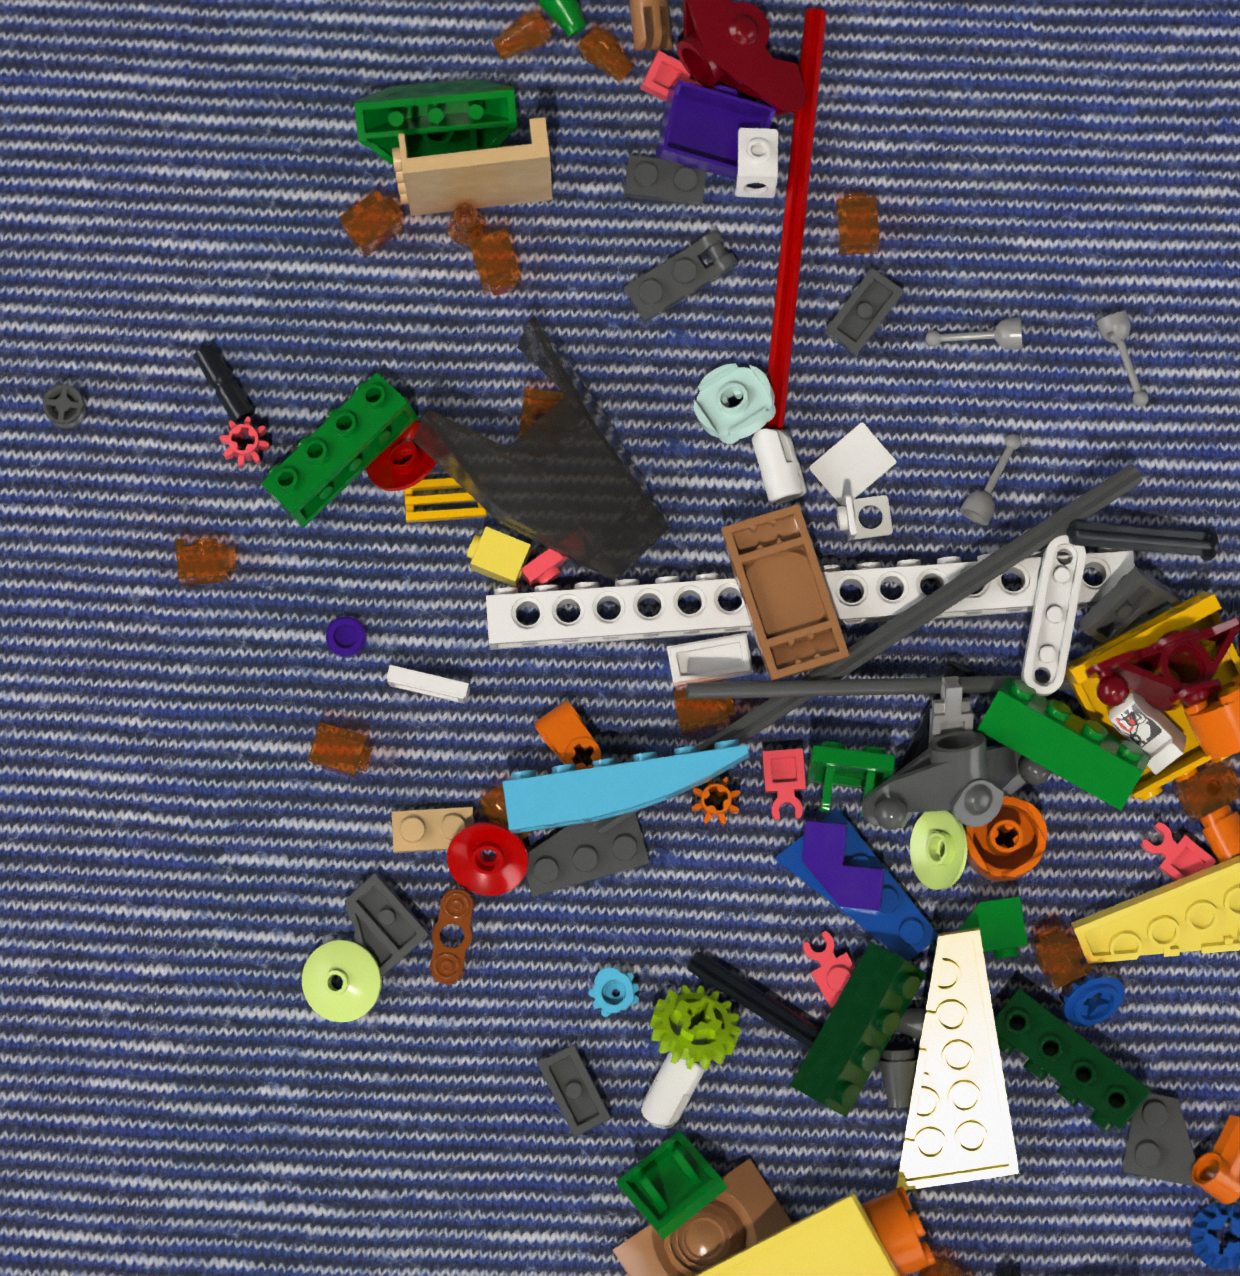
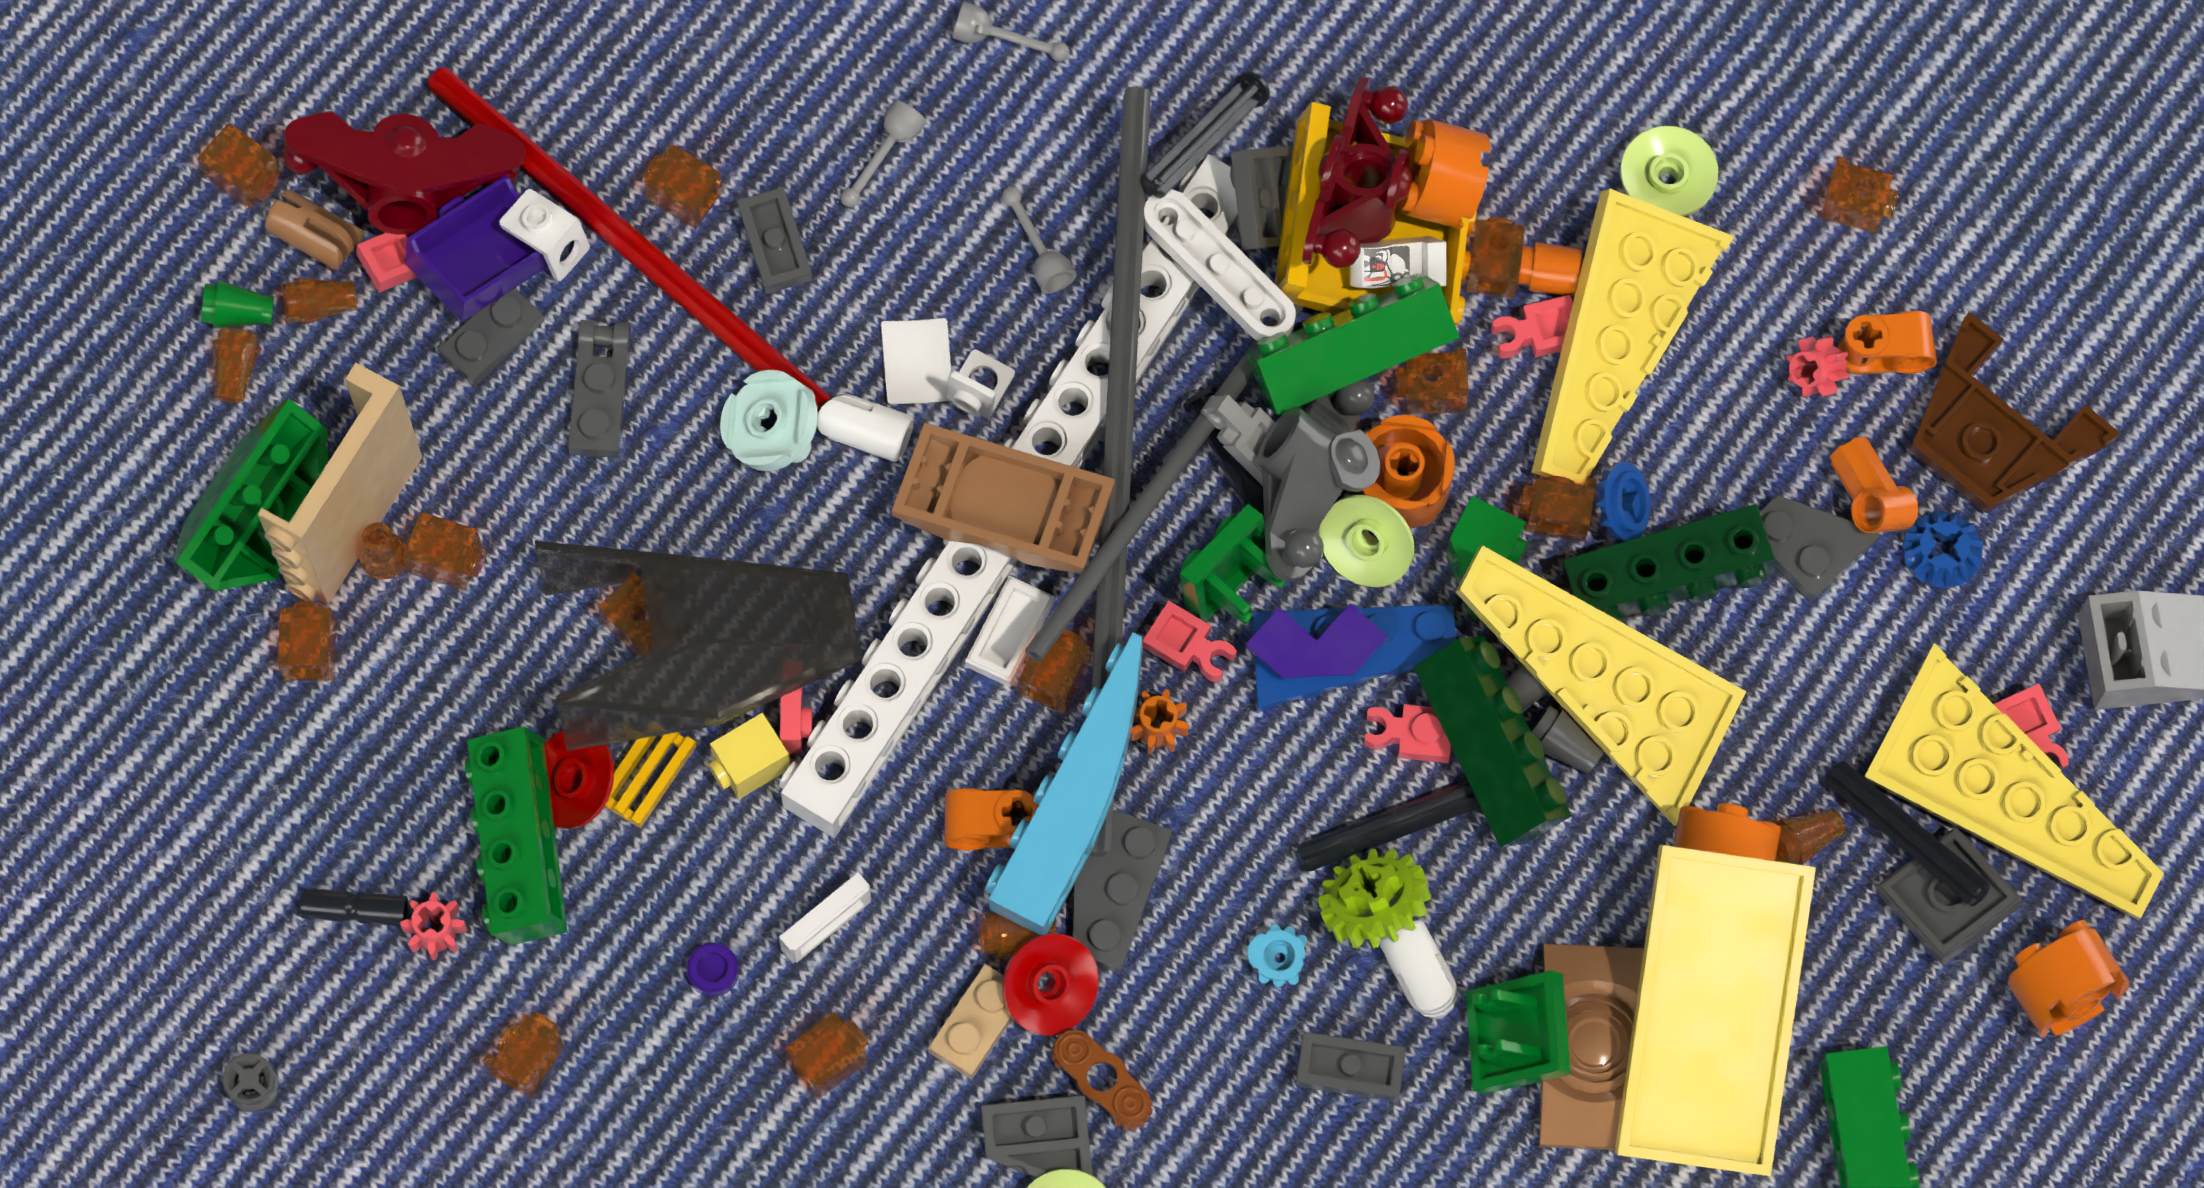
camera: 55 degrees left, 10 degrees down
none -> clear orange brick [1395,349,1469,414]

